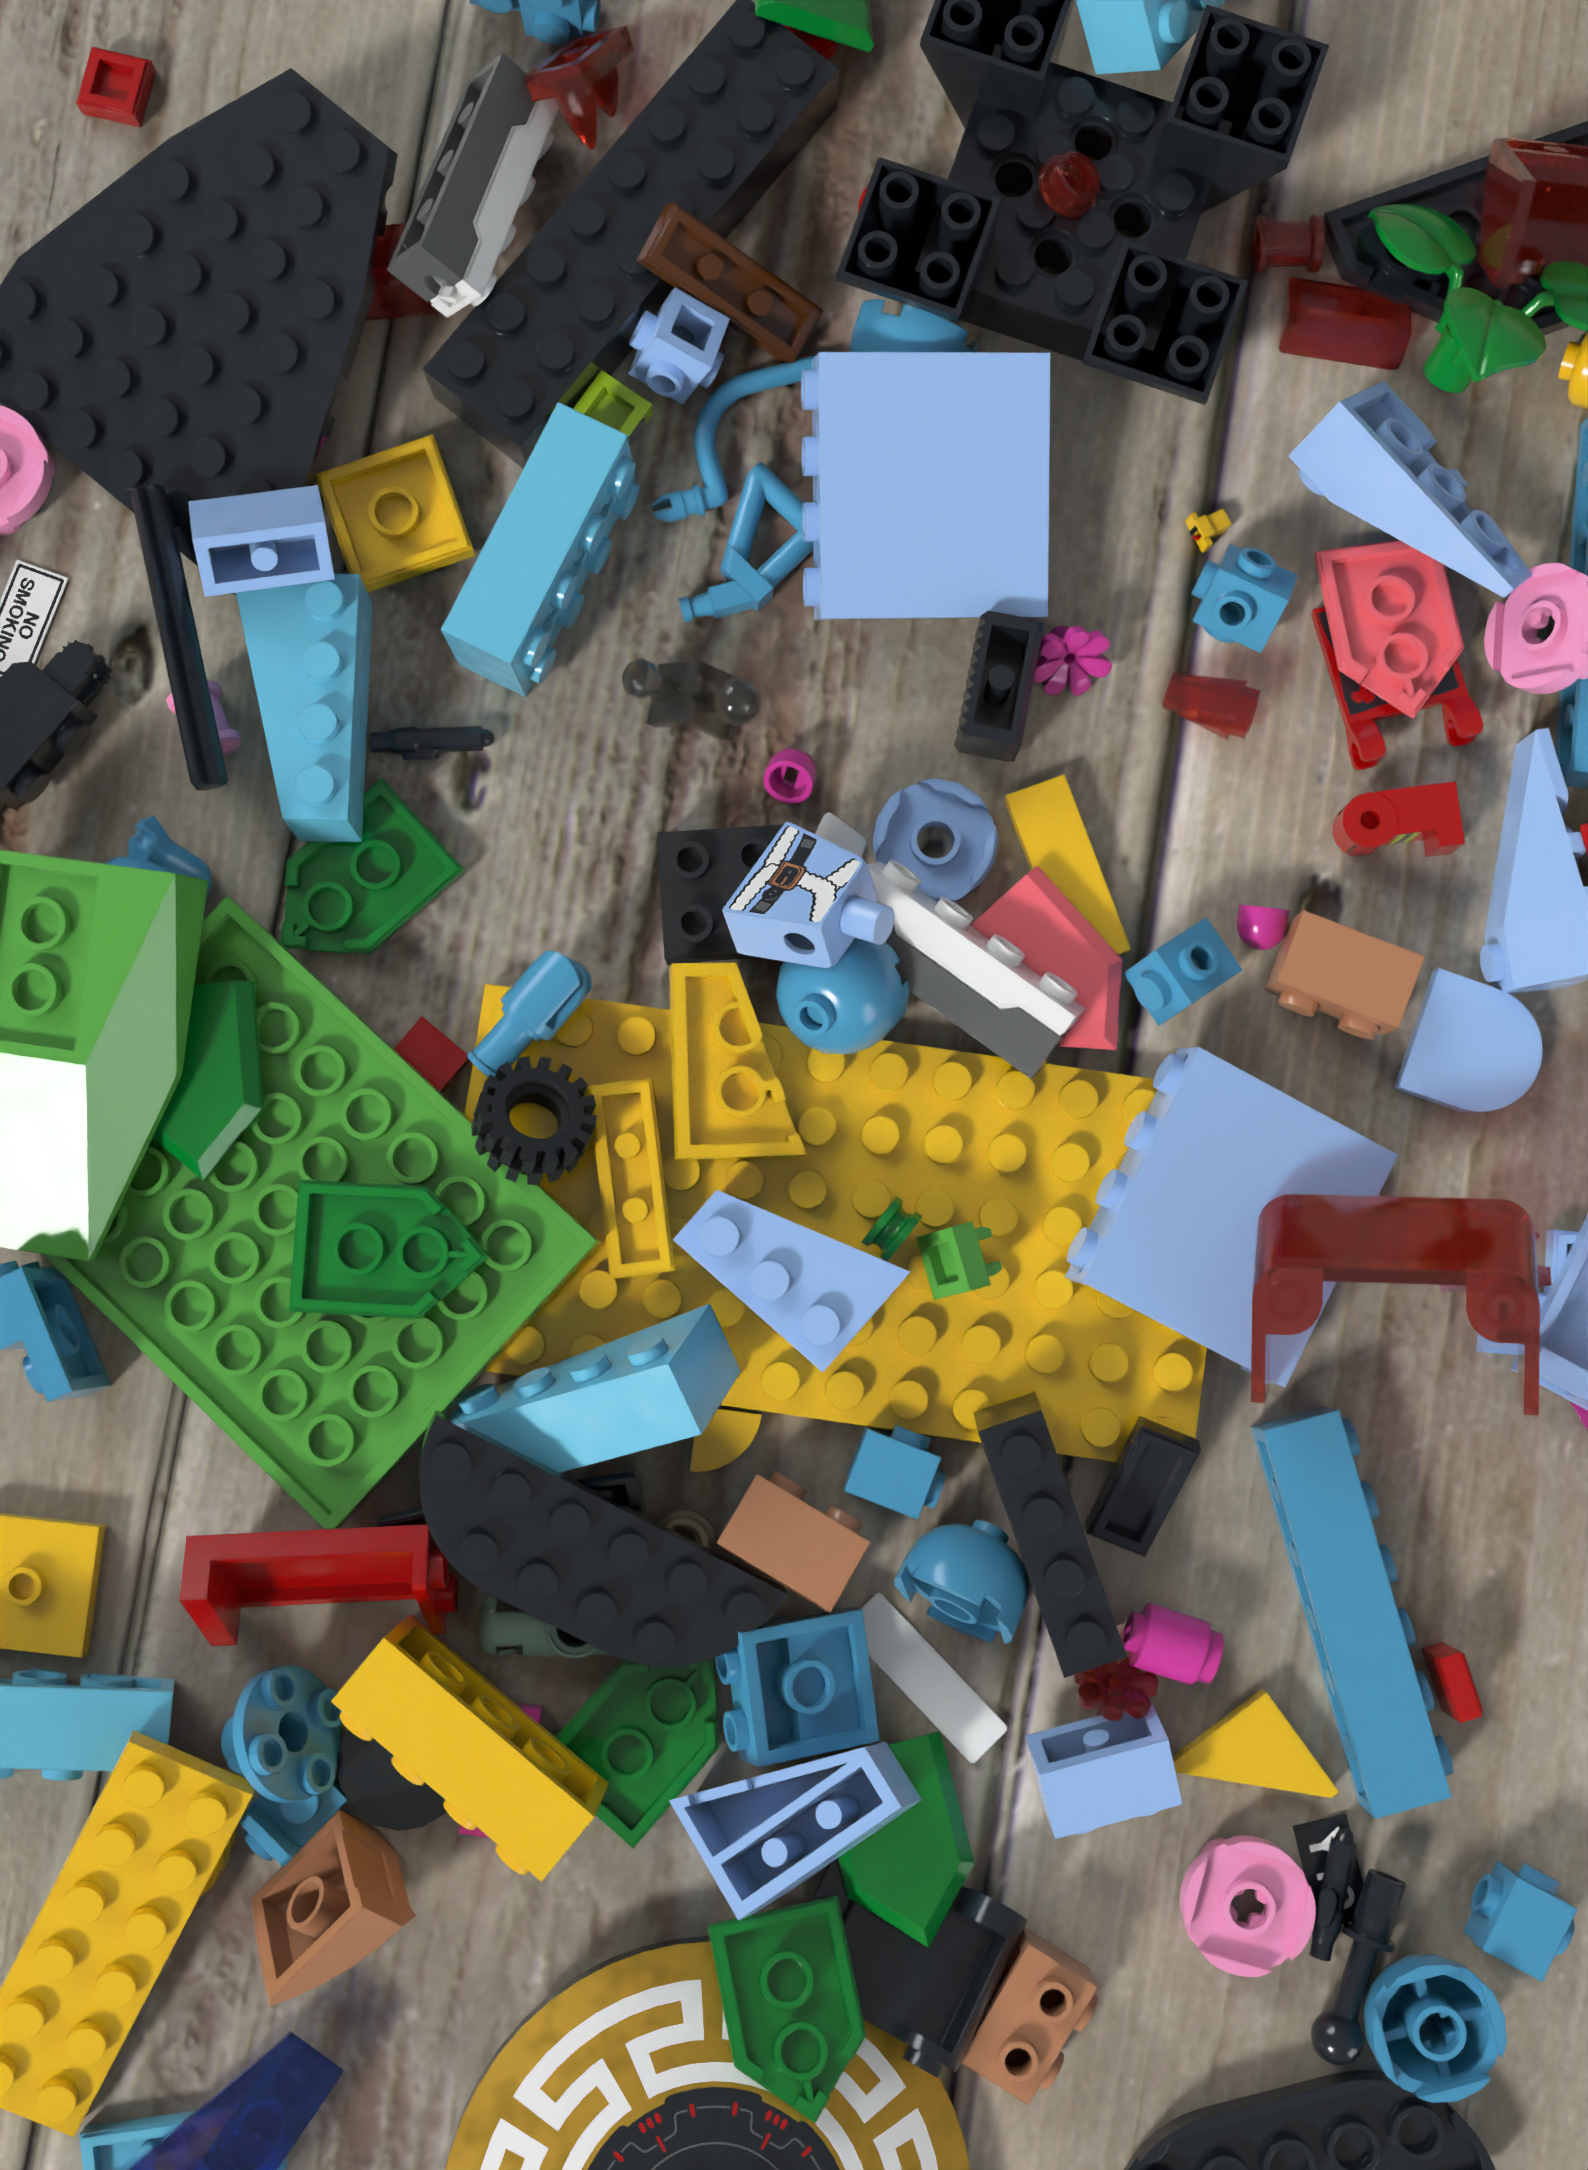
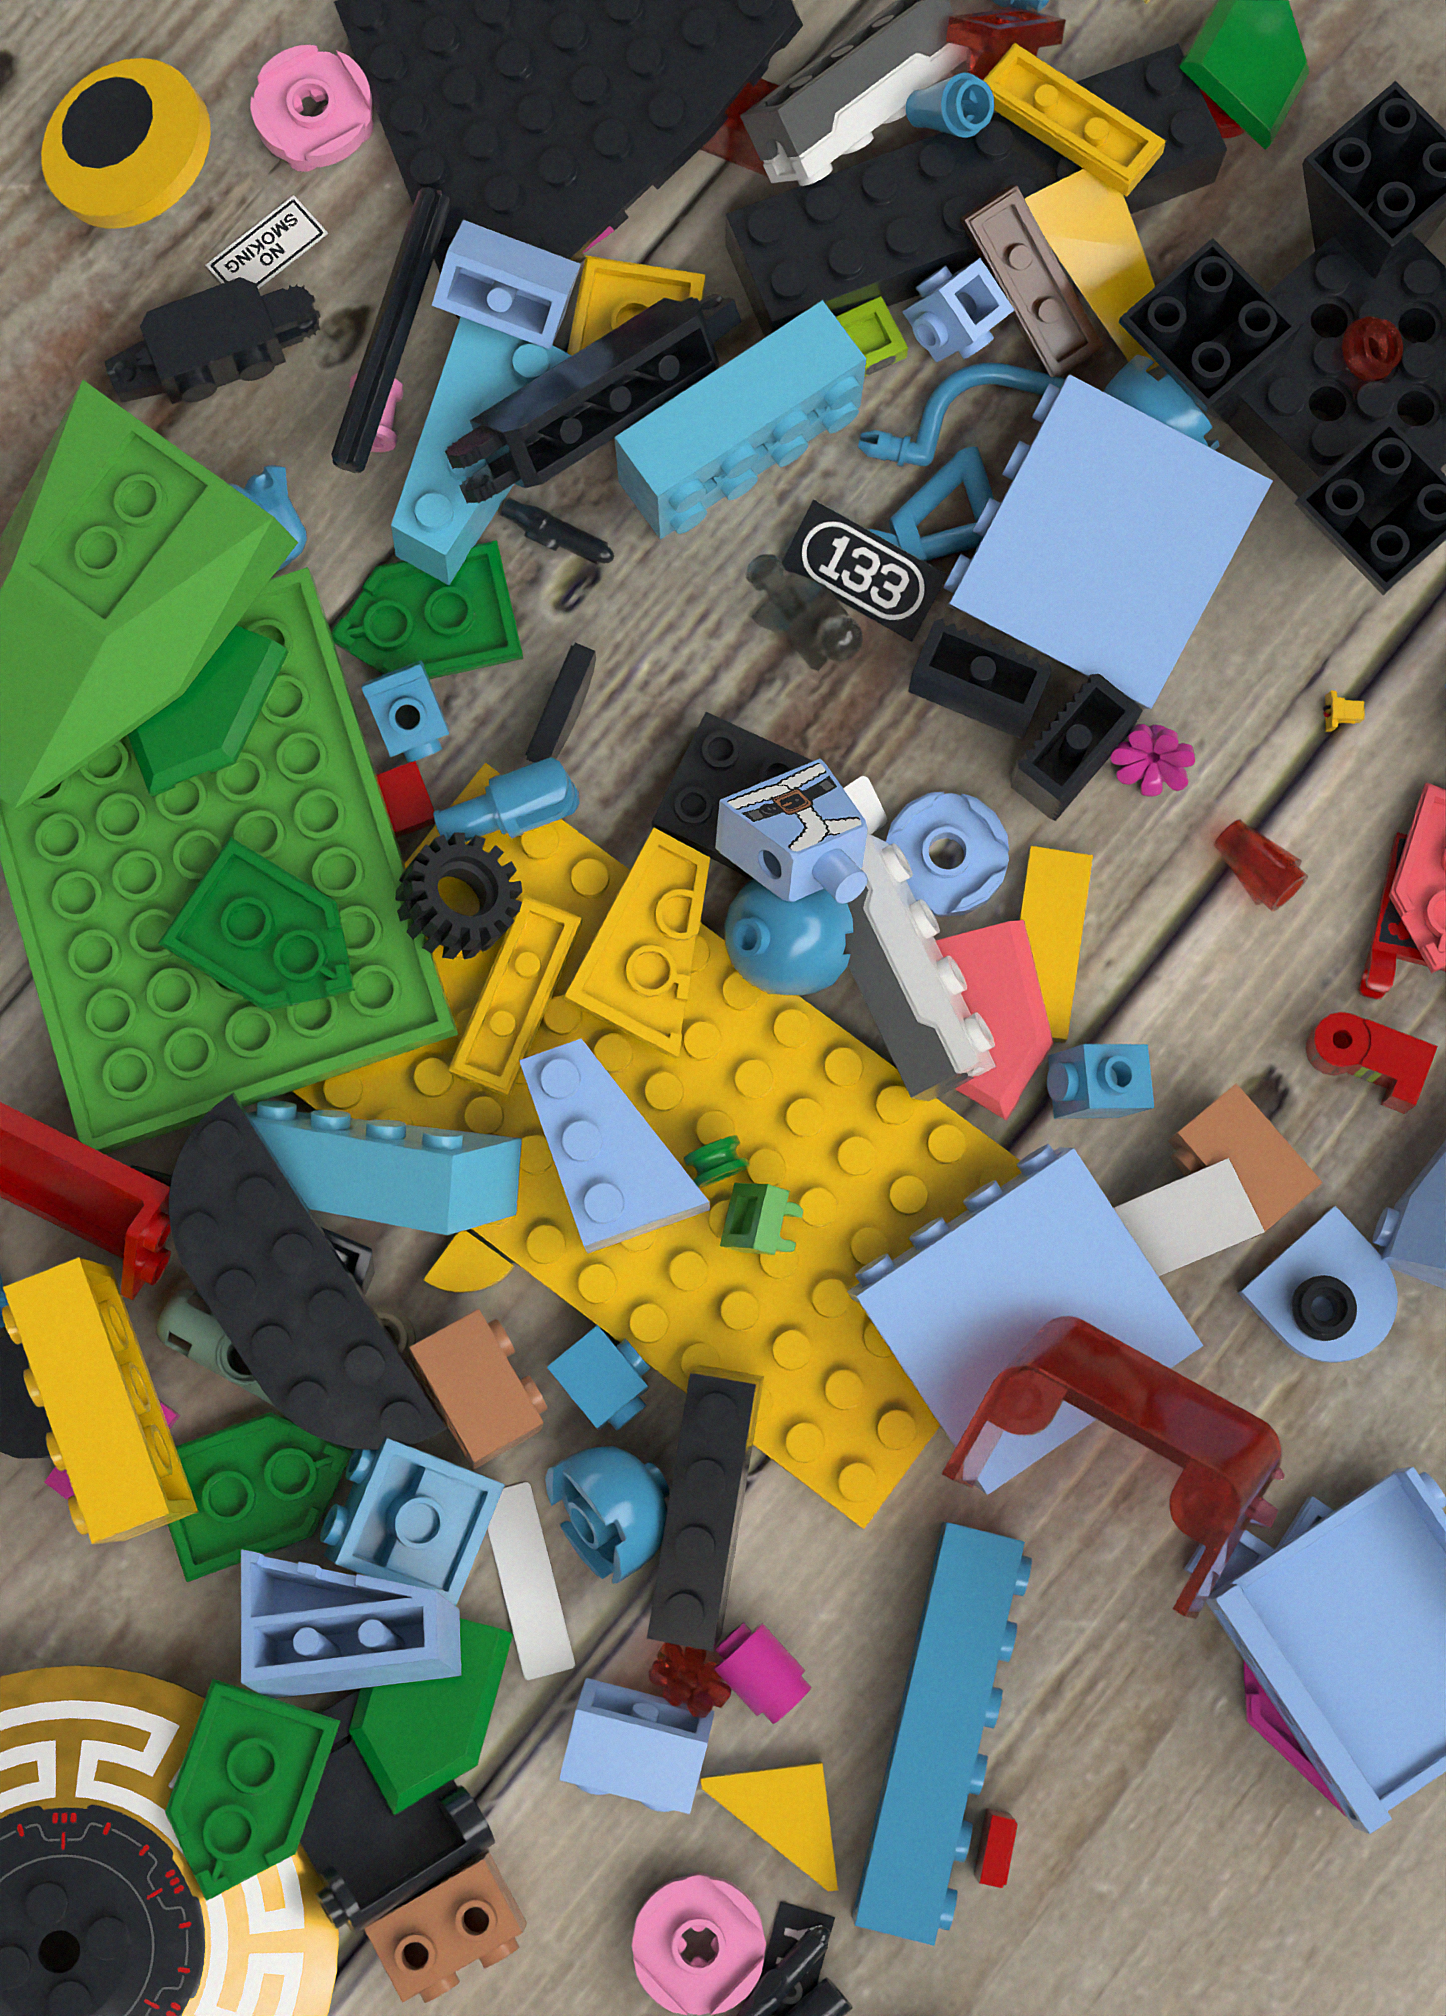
camera: 30 degrees right, 5 degrees down
dark pink hinge [763,747,817,804] -> none
black tile [1085,1416,1201,1557] -> none
dark azure brick [1191,543,1298,653] -> none
dark pink hinge [1236,904,1290,950] -> none
none -> dark azure brick [361,660,450,763]
none -> black hinge [445,294,742,504]
none -> black tile [525,642,596,763]
none -> black sticker [779,499,948,642]
none -> dark azure cone [906,72,994,138]
none -> black brick [908,618,1052,740]
none -> yellow tile [983,43,1166,197]
none -> yellow sticker [1025,169,1159,372]
none -> white sticker [1114,1158,1265,1277]
none -> black plate [1290,1275,1357,1341]

